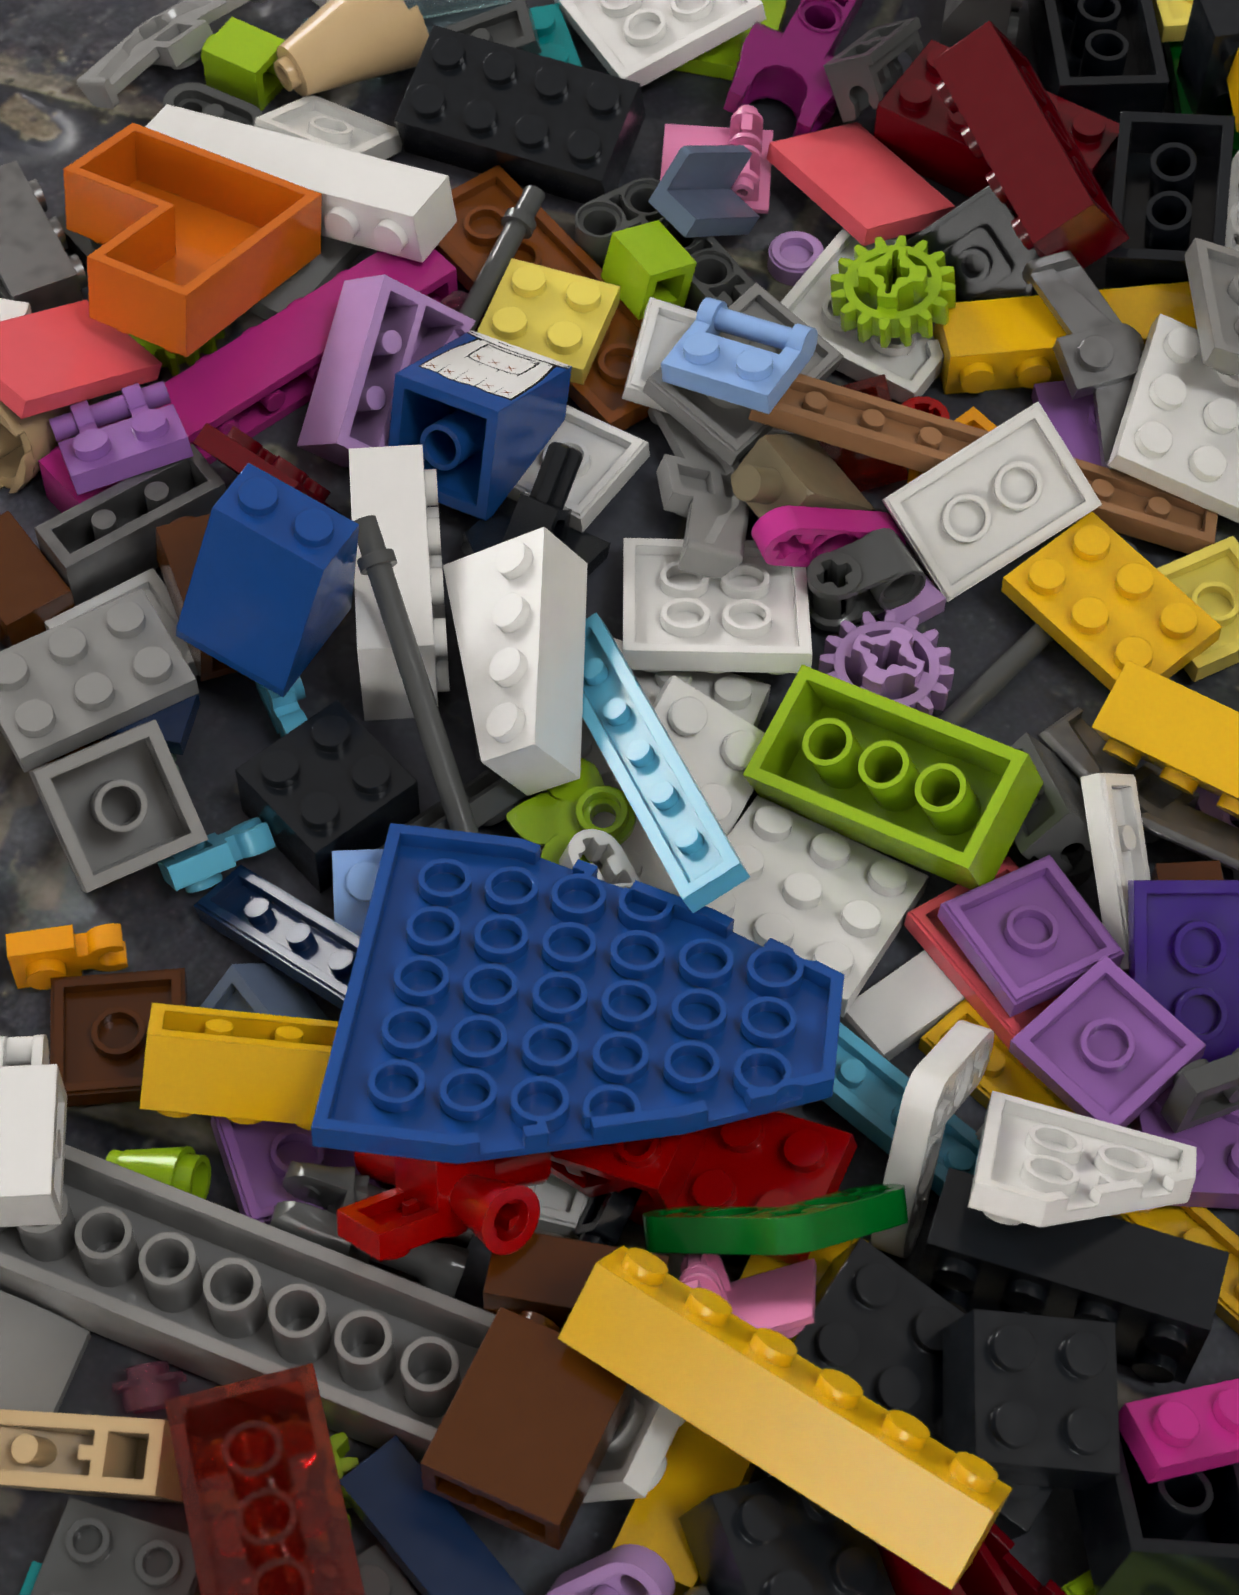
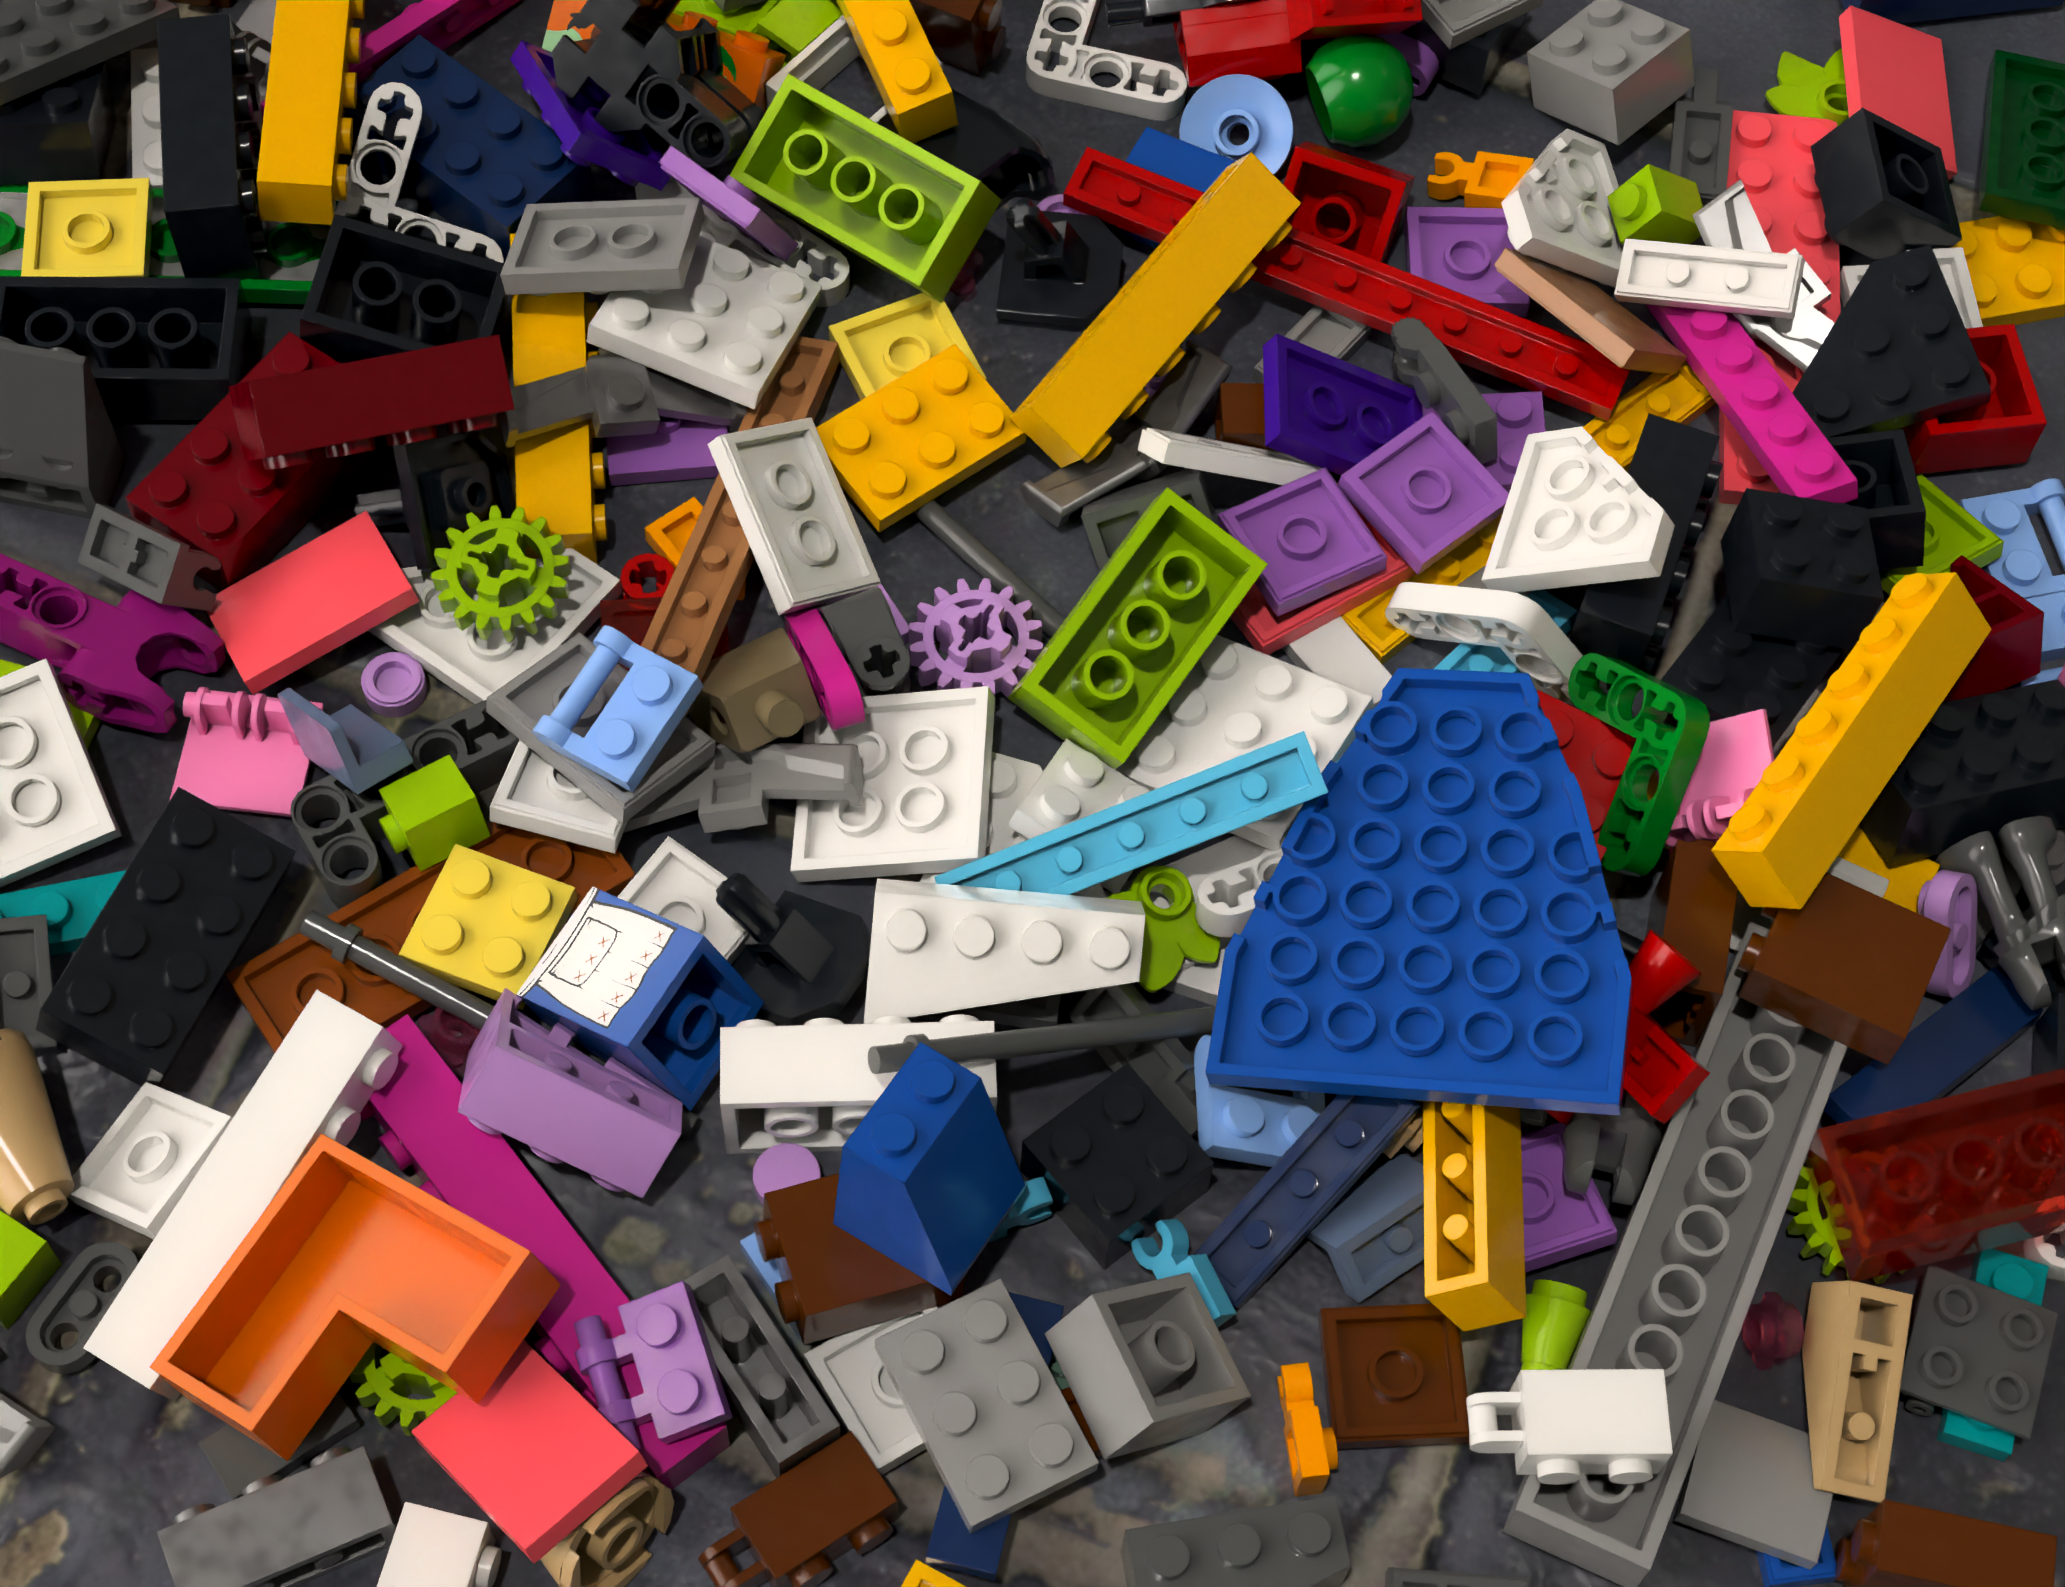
camera: 90 degrees left, 5 degrees up
dark red plate [193,422,342,515] -> none

